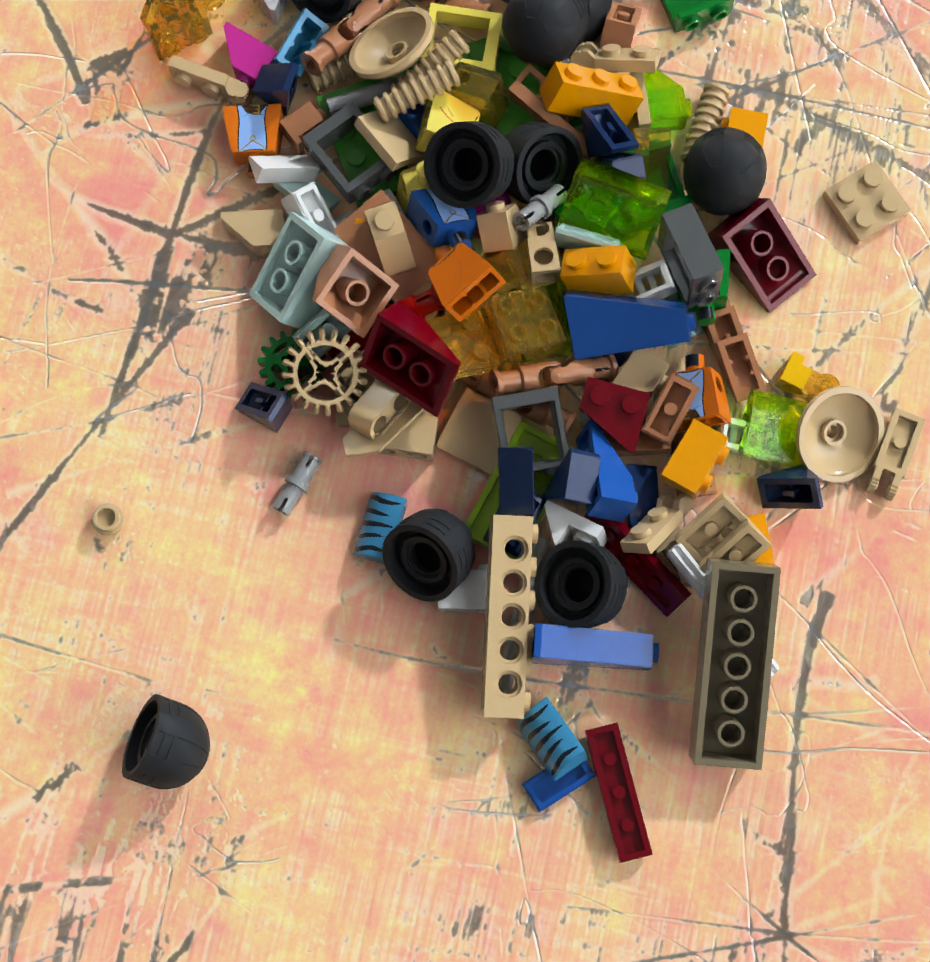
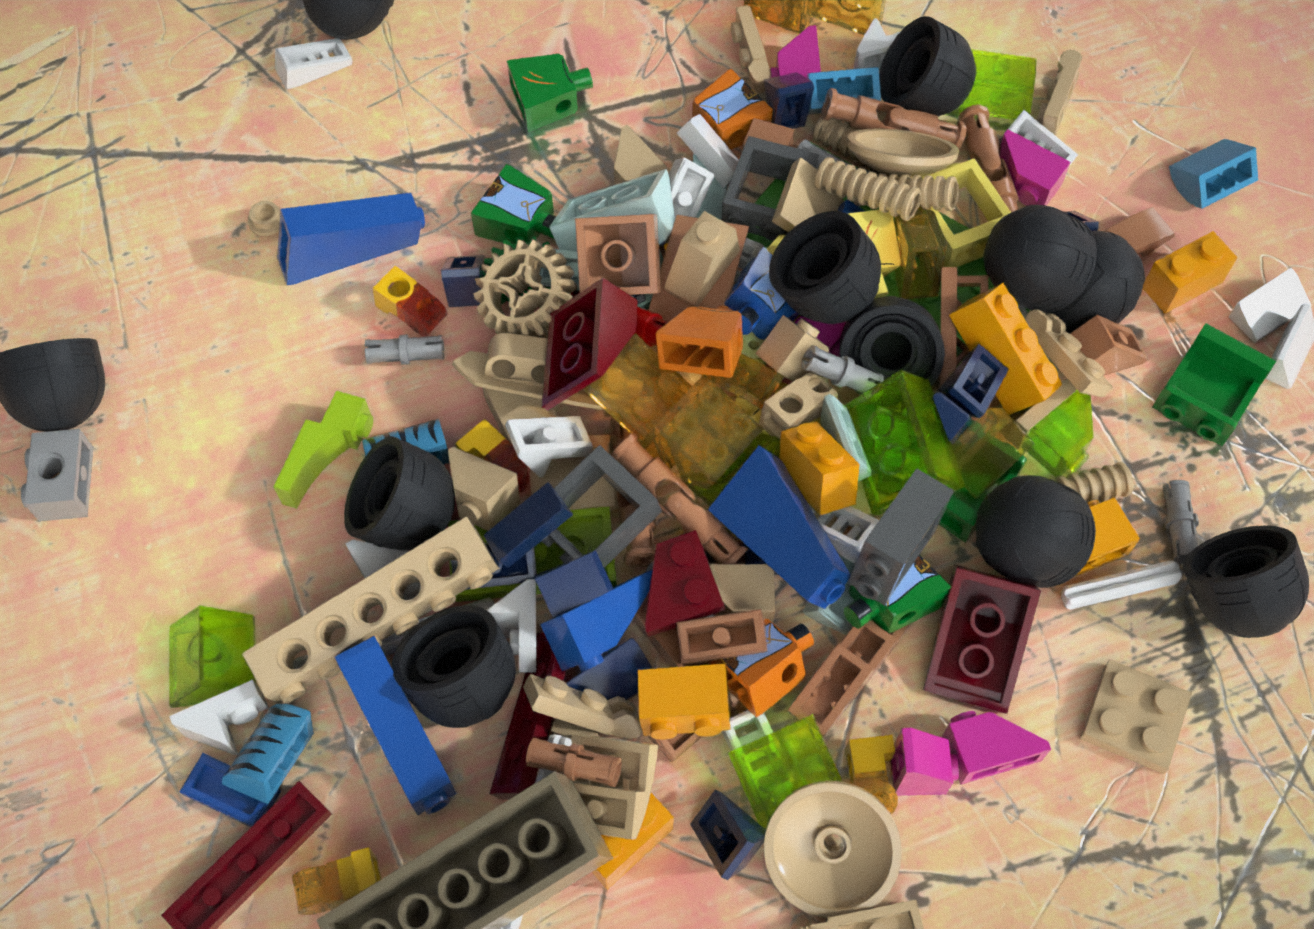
camera: 55 degrees right, 15 degrees down
none -> light grey brick [21,429,94,521]
none -> clear neon green slope [169,605,256,708]
none -> white slope [169,680,268,755]
none -> lime slope [273,391,373,509]
none -> blue slope [277,193,425,285]
none -> leg [292,847,381,915]
none -> leg [373,266,448,337]
none -> tan slope [448,447,520,531]
none -> leg [455,418,529,493]
none -> green torso [471,164,557,244]
none -> white slope [505,416,593,478]
none -> green torso [507,54,593,132]
none -> nougat pin [526,738,622,787]
none -> dark pink slope [890,728,959,796]
none -> dark pink slope [942,711,1051,785]
none -> white axle [1061,560,1182,610]
none -> light grey pin [1162,480,1199,564]
none -> black piece [1183,525,1309,638]

